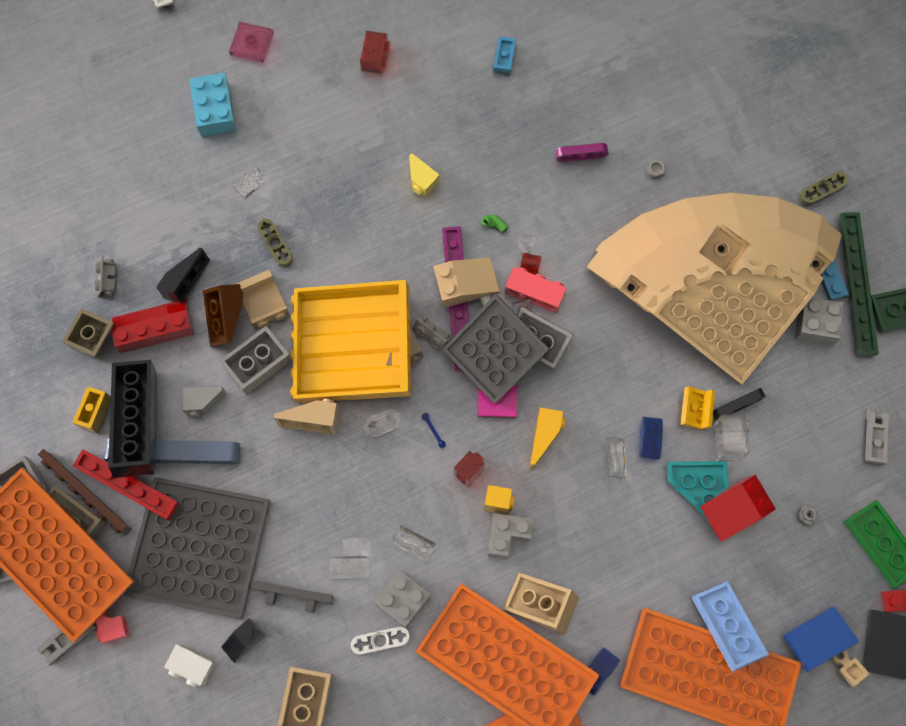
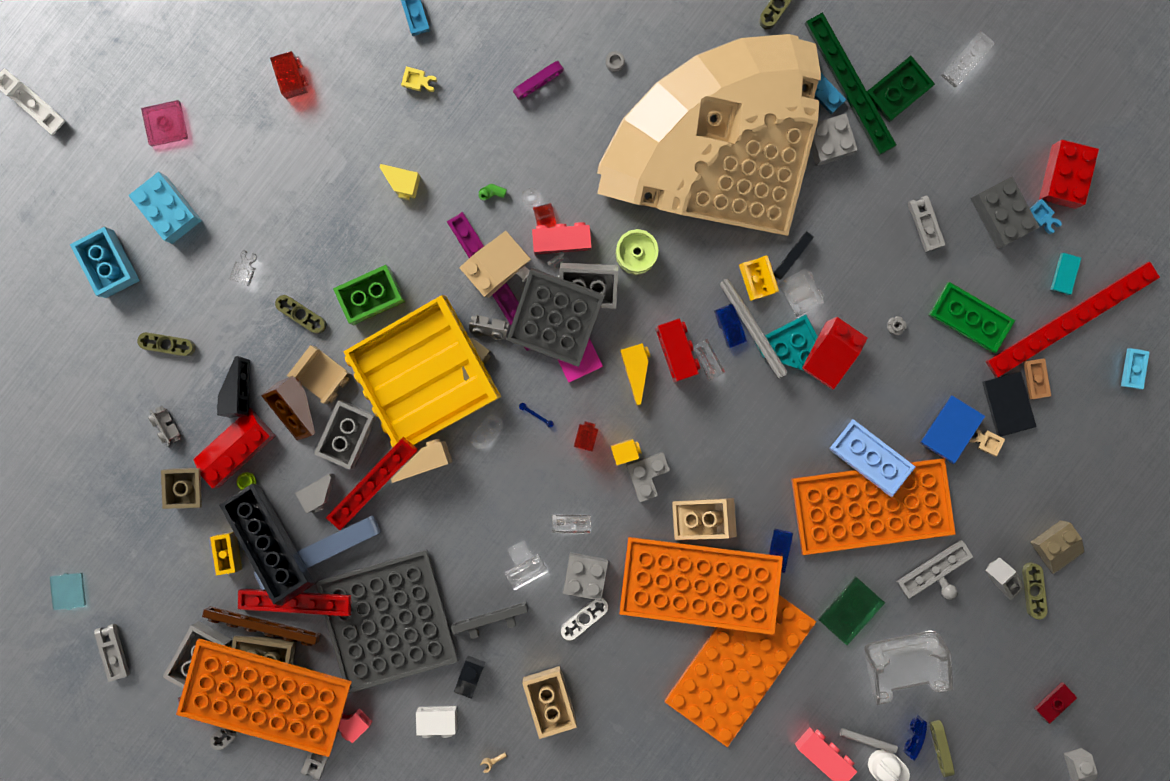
camera: 25 degrees left, 15 degrees up
none -> medium azure brick [70,227,140,298]
none -> olive beam [137,332,196,356]
none -> lime plate [236,472,256,490]
none -> red plate [326,436,418,530]
none -> bright green brick [333,265,405,326]
none -> light yellow plate [401,66,437,92]
none -> yellowish green wheel [615,229,659,275]
none -> red brick [655,318,700,382]
none -> light grey axle [720,279,788,379]

